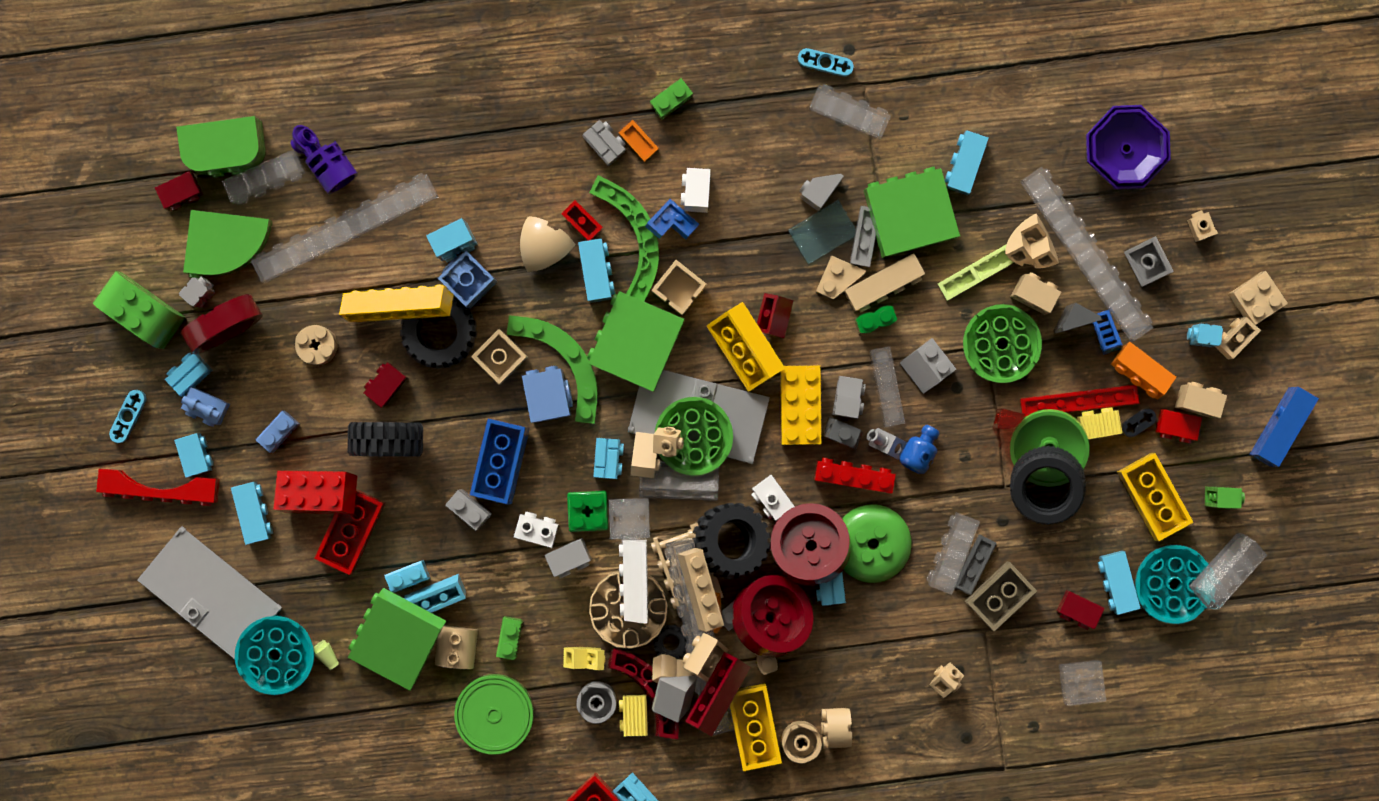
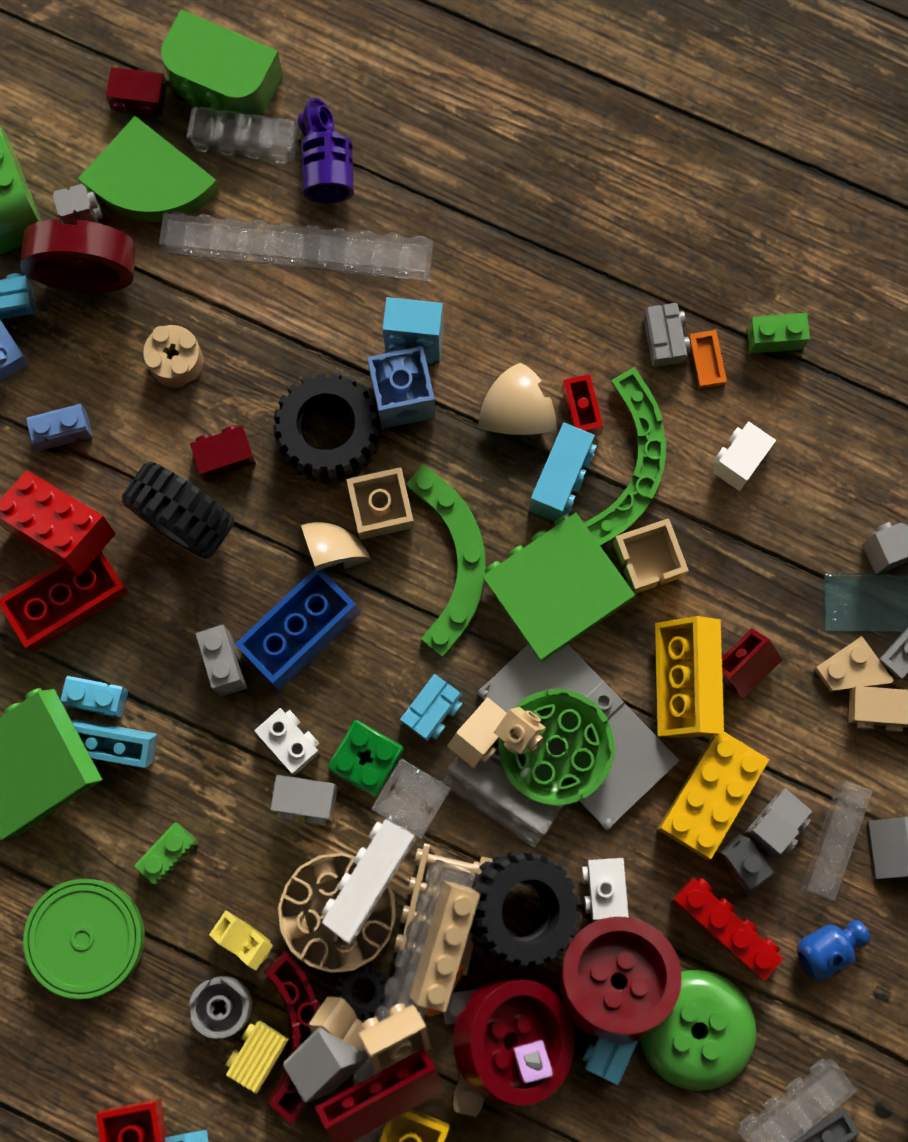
camera: 30 degrees right, 10 degrees down
yellow brick [339,285,454,323] -> none
tan brick [435,625,478,669] -> none
medium blue brick [522,366,573,423] -> none
blue plate [645,199,699,239] -> none
green brick [854,306,897,334] -> none
light grey bracket [867,428,907,460] -> none
none -> tan brick [301,522,371,571]
none -> lavender slope [513,1040,553,1083]

